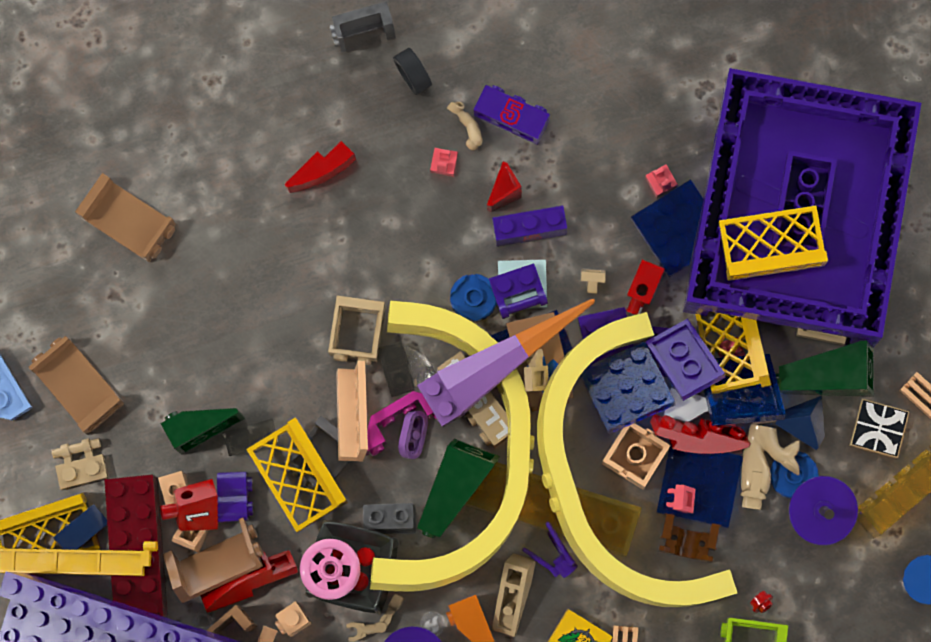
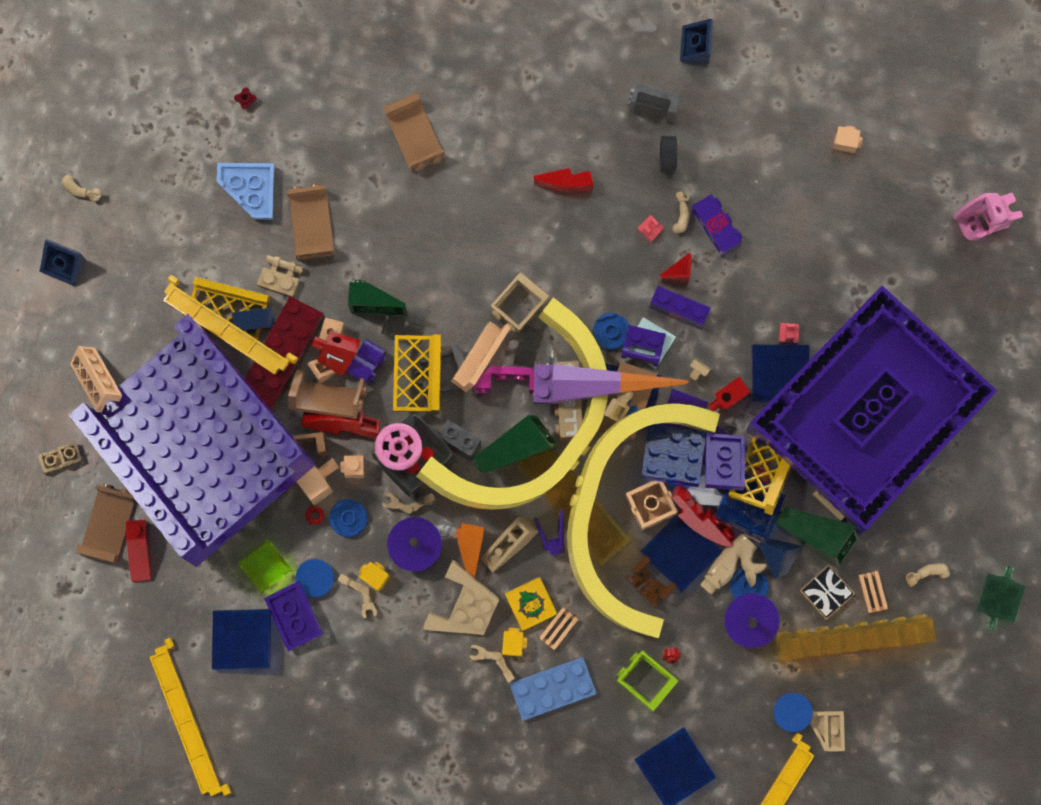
camera: 25 degrees right, 0 degrees up
medium lavender plate [398,411,428,459] -> none
coral tile [666,485,696,513] -> none
yellow fence [719,206,828,281] -> none

